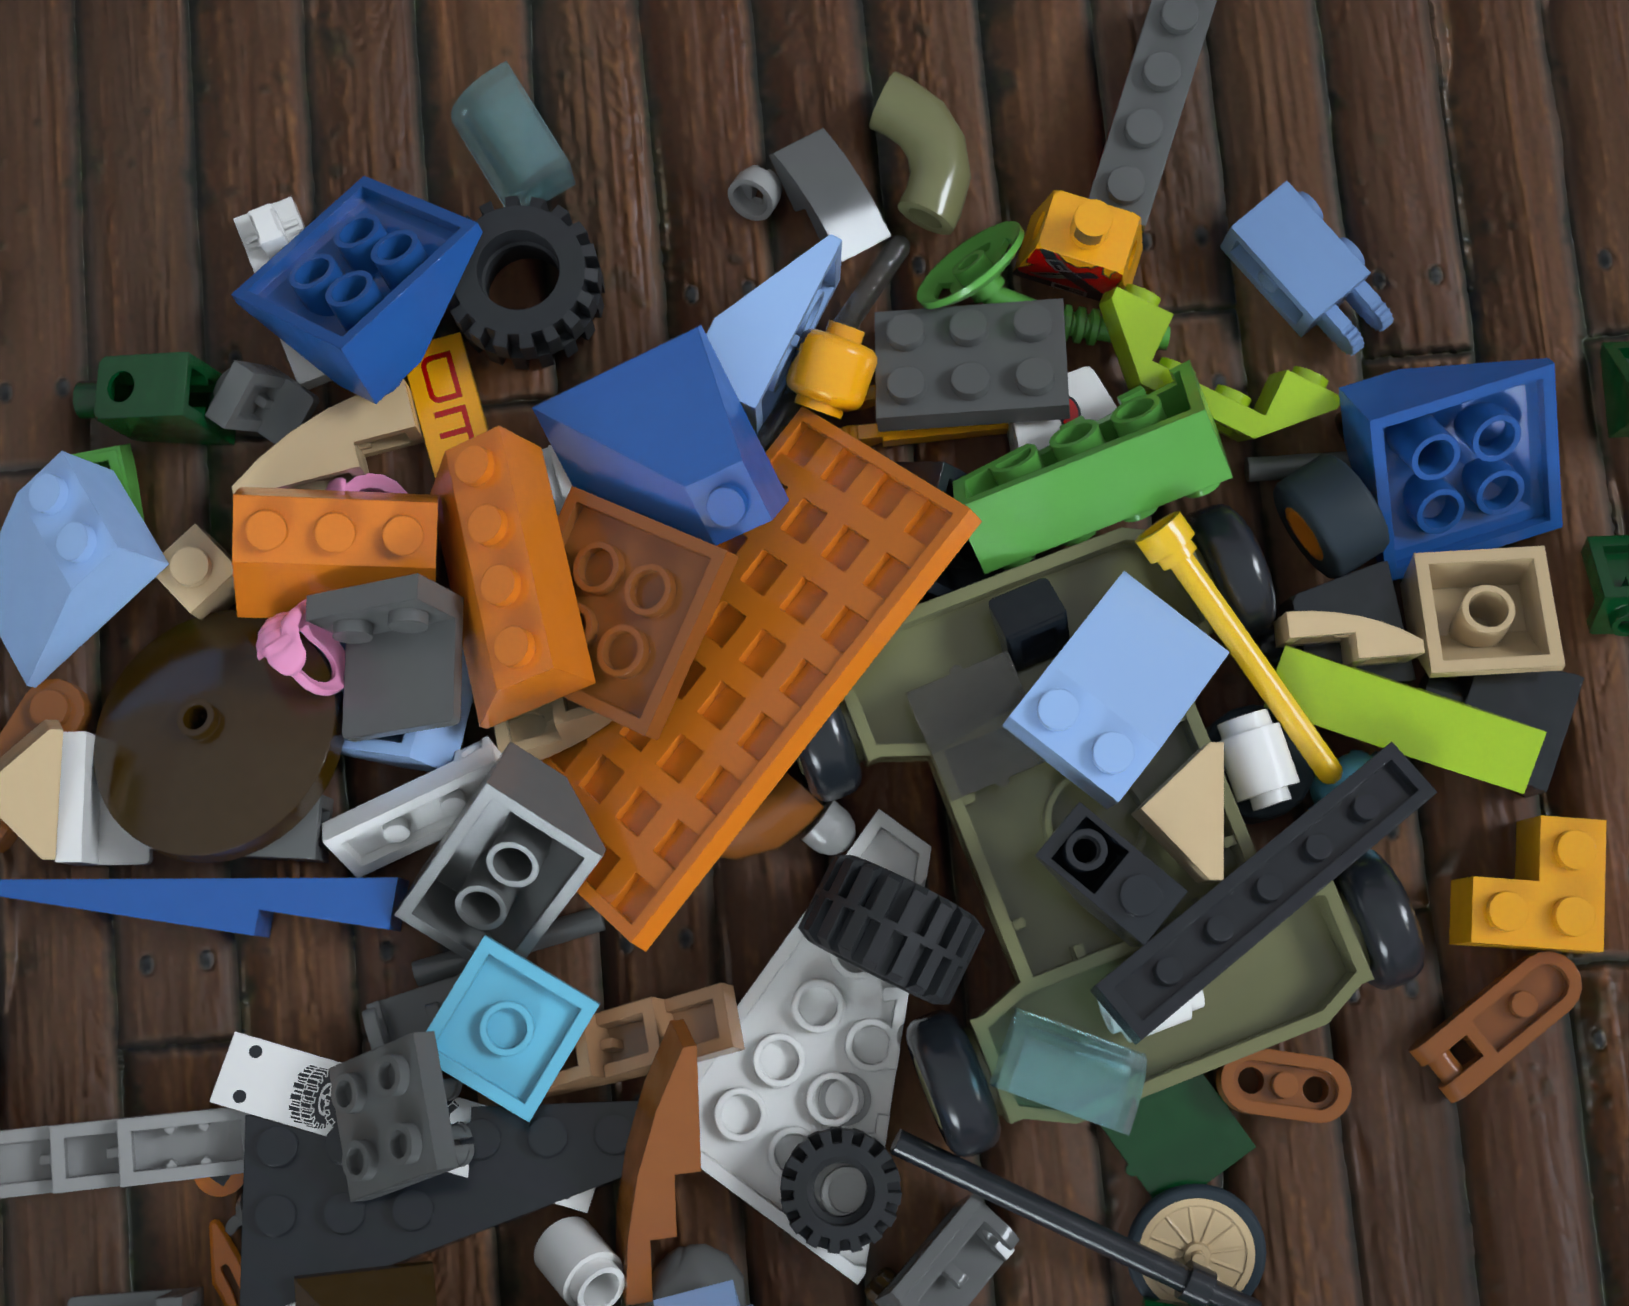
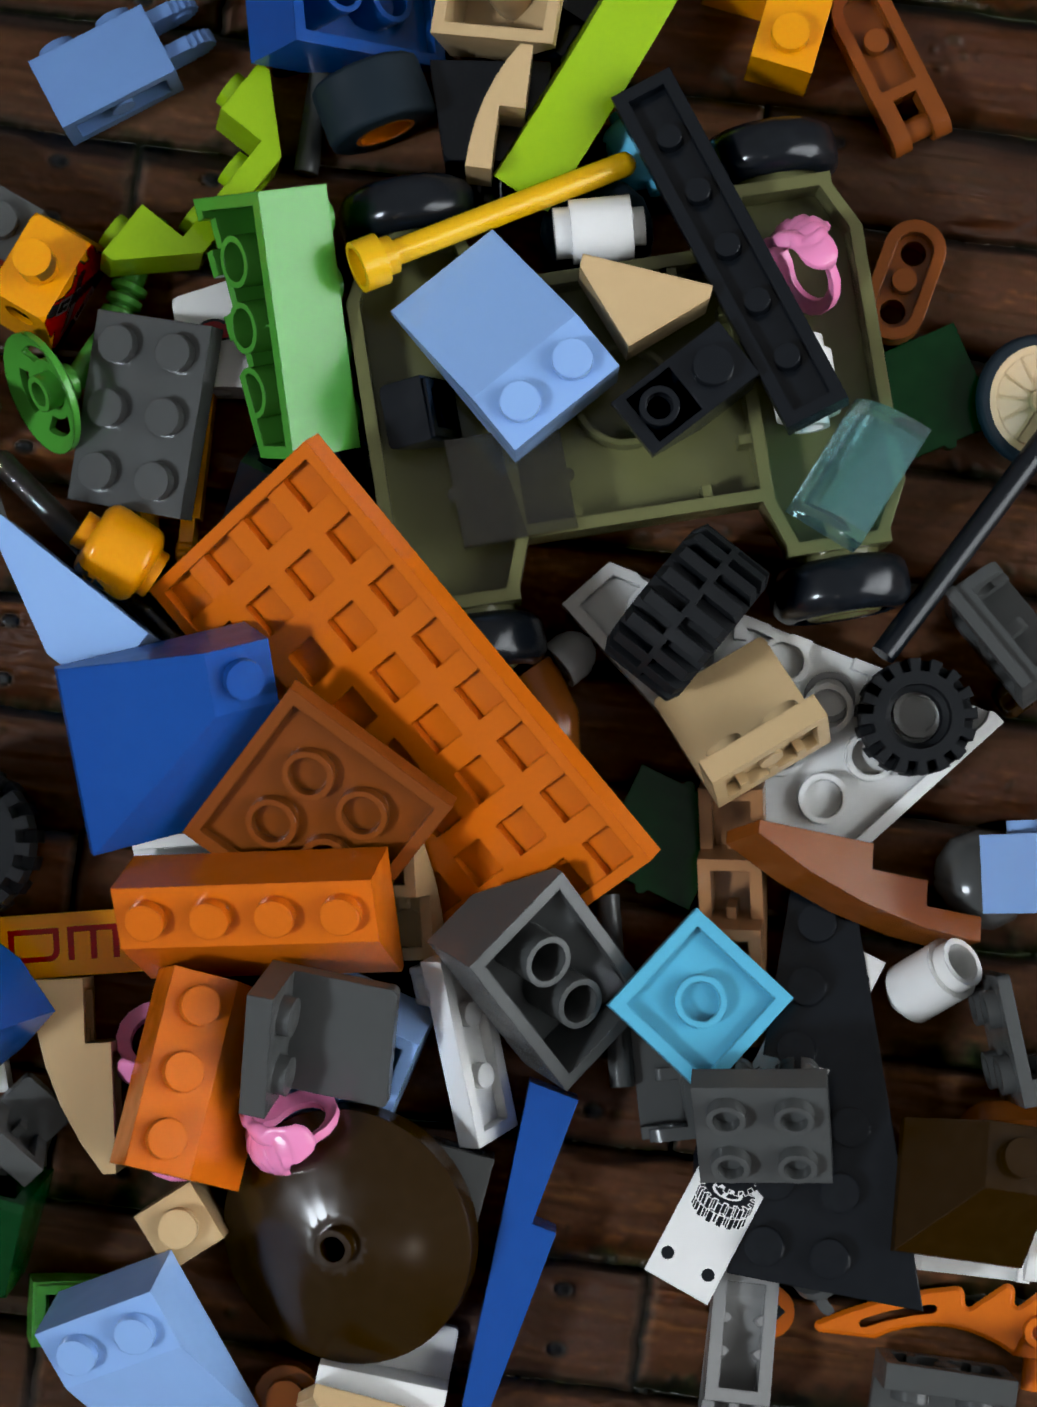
camera: 75 degrees left, 5 degrees up
none -> dark green piece [623,764,700,910]
none -> tan bracket [654,637,831,808]
none -> bright pink piece [763,214,841,316]

